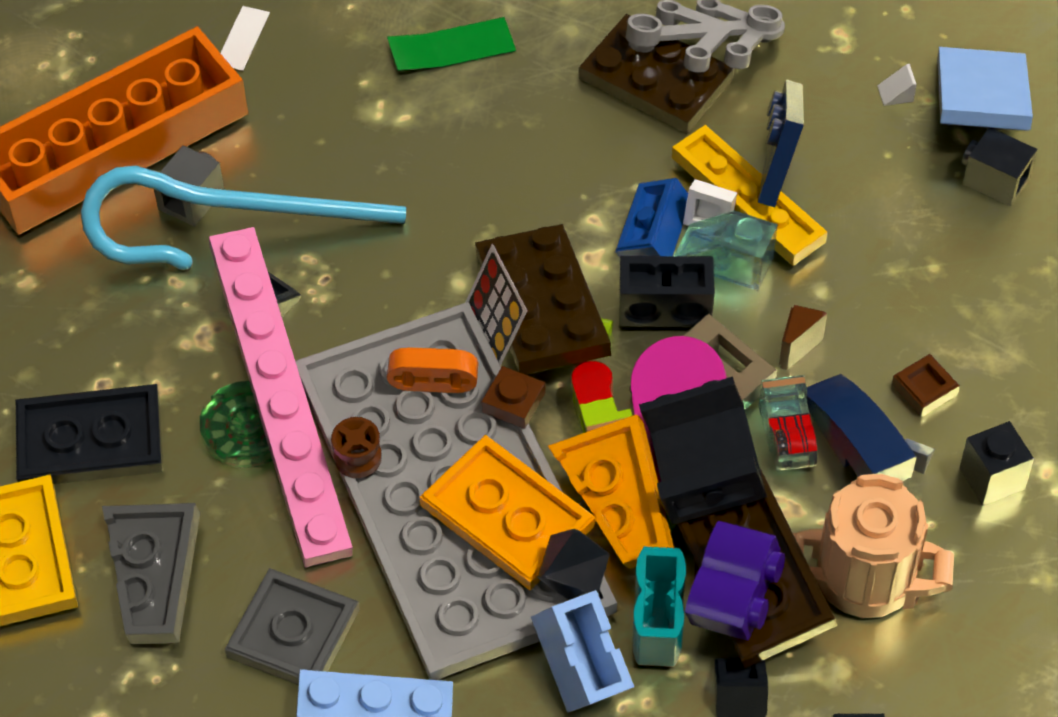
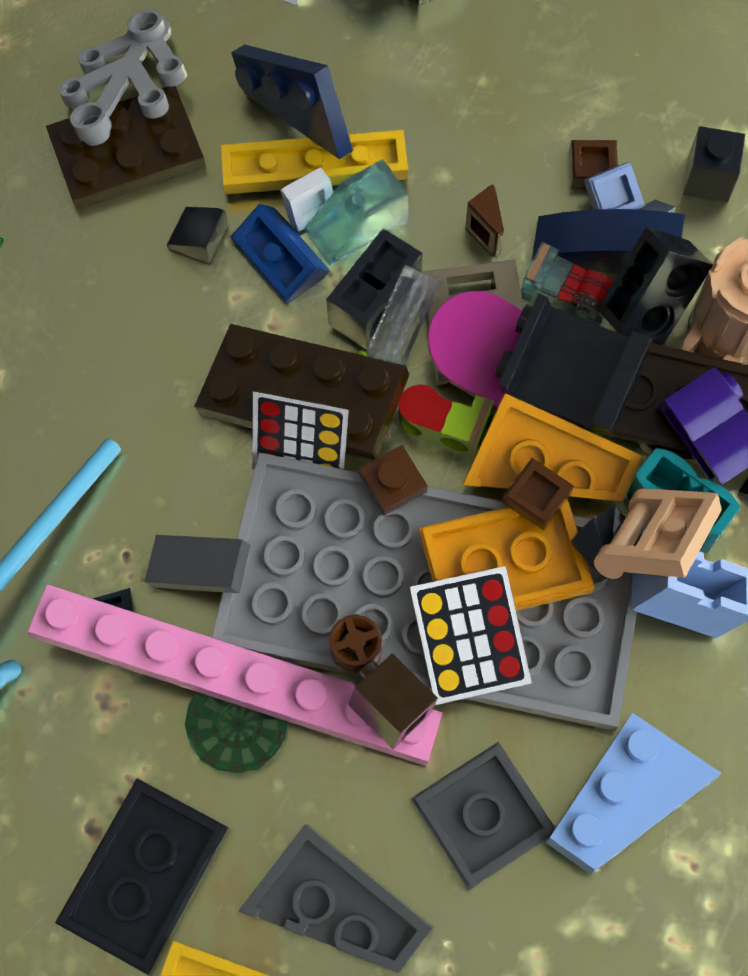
camera: 55 degrees left, 15 degrees up
orange beam [387,347,479,393] -> none
none -> dark grey tile [144,535,250,593]
none -> black slope [167,207,228,264]
none -> dark brown brick [348,653,438,749]
none -> clear tile [366,265,442,365]
none -> sticker [410,566,532,705]
none -> reddish brown tile [502,458,574,531]
none -> medium blue tile [583,162,645,210]
none -> light nougat plate [594,488,722,579]
none -> black brick [597,227,713,345]

